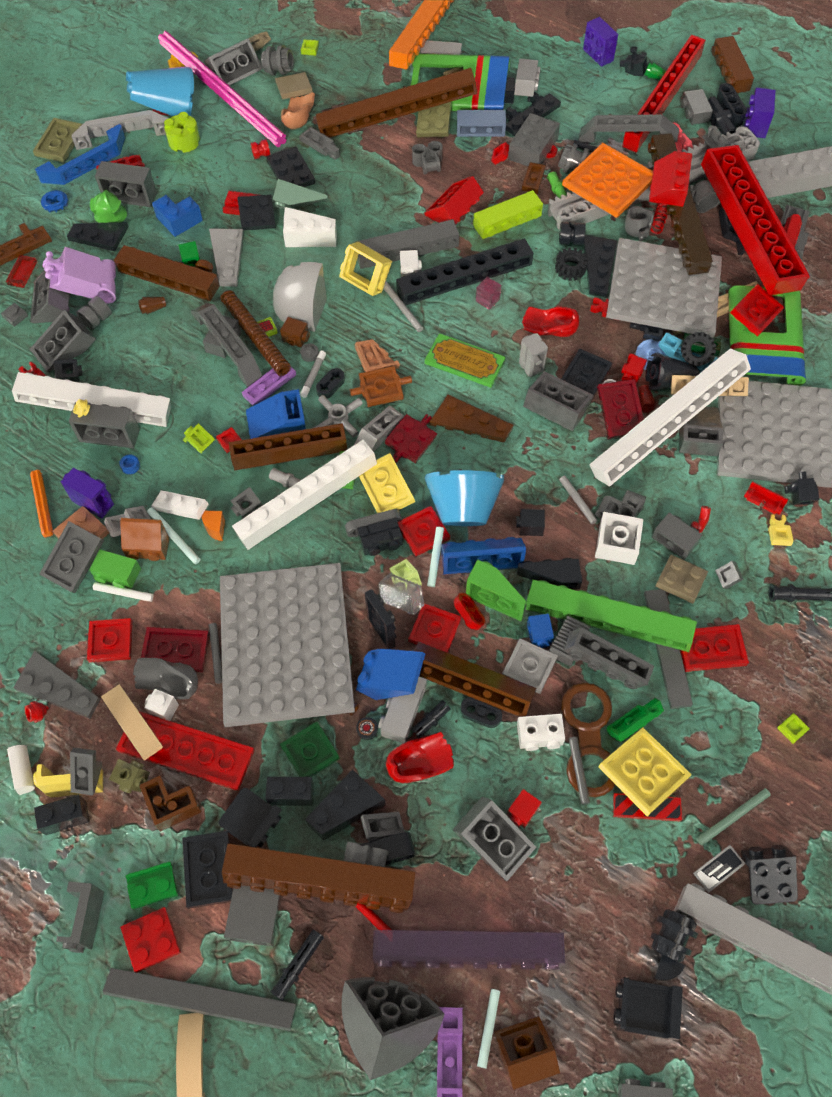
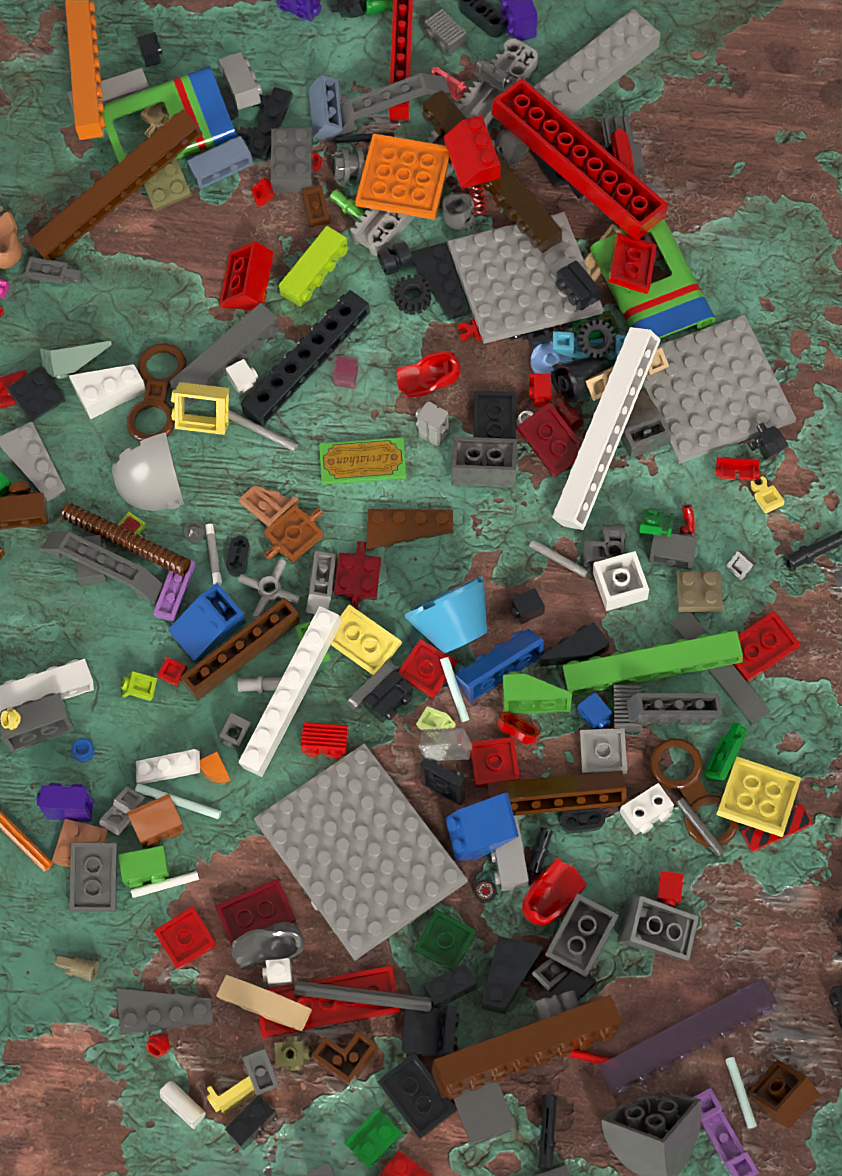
camera: 25 degrees left, 5 degrees up
dark grey bar [209,623,222,684] -> none
black plate [266,147,315,187] -> none
reddish brown brick [280,317,310,347] -> none
dark grey piece [412,141,443,175] -> none
black piece [708,96,736,136] -> none
none -> dark tan hinge [55,954,99,982]
none -> reddish brown bar [127,343,186,442]
none -> black brick [137,32,163,67]
none -> dark grey axle [294,981,432,1012]
none -> red brick [301,722,349,759]
none -> sand blue brick [309,75,343,142]
none -> dark grey slope [545,893,619,977]
none -> black brick [555,260,601,311]
none -> green plate [639,508,674,537]

